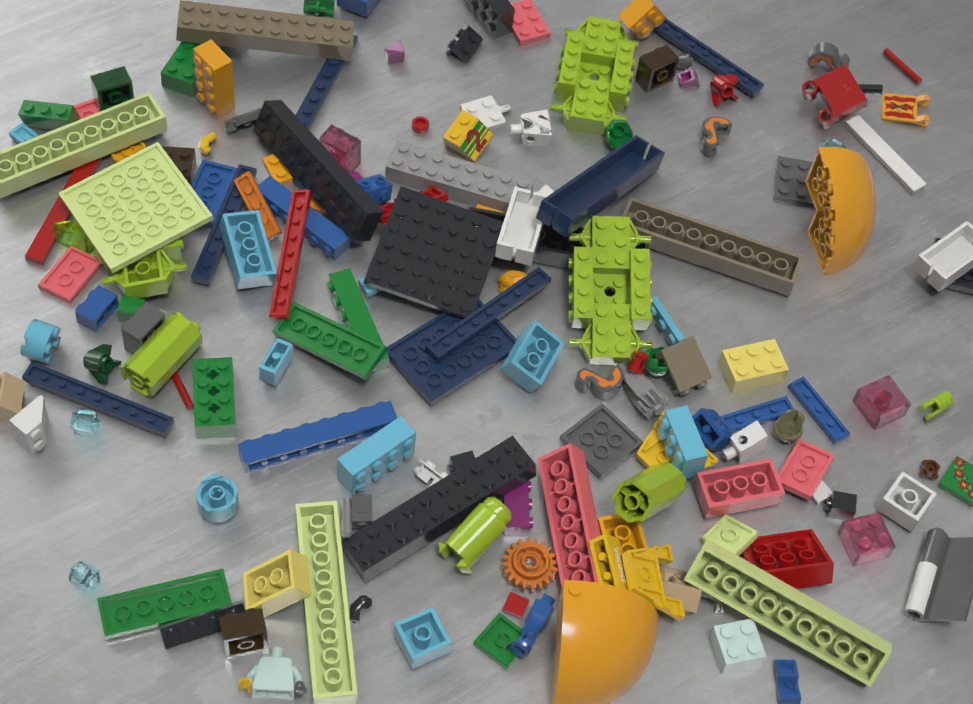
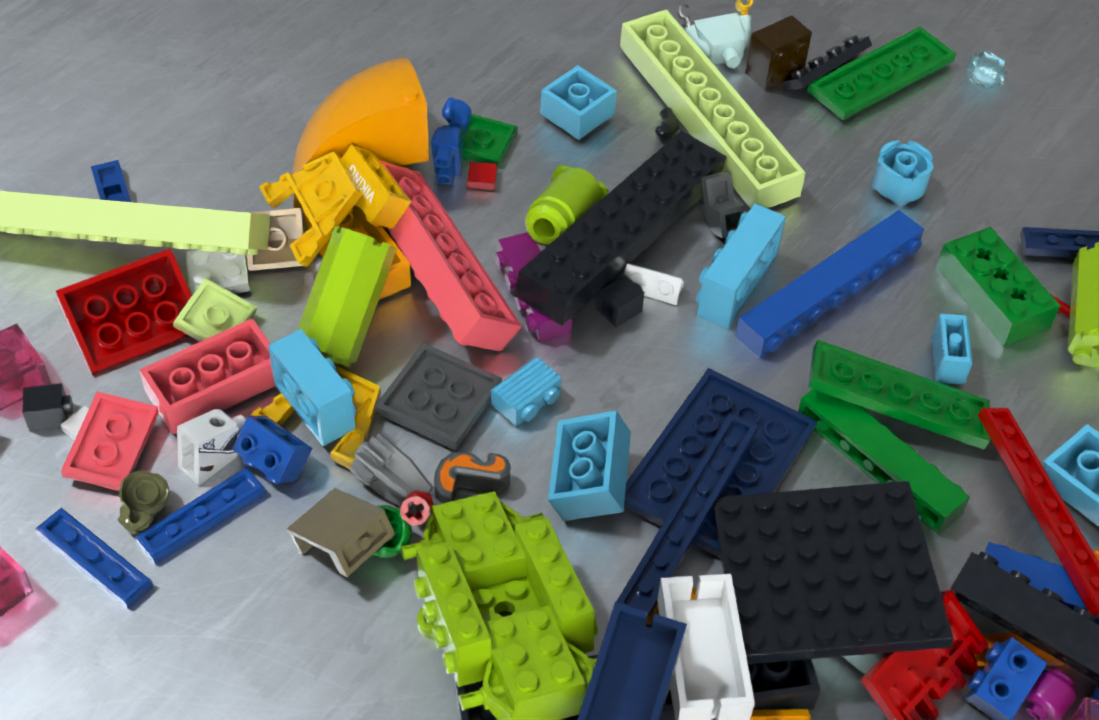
camera: 165 degrees right, 5 degrees down
light yellow brick [242,549,312,618] -> none
light grey axle [340,498,352,538] -> none
orange gear [501,537,558,593] -> none
medium azure plate [650,296,685,345] -> none
light aqua brick [709,619,766,675] -> none
light yellow brick [718,339,789,394] -> none
none -> medium azure brick [491,357,561,426]

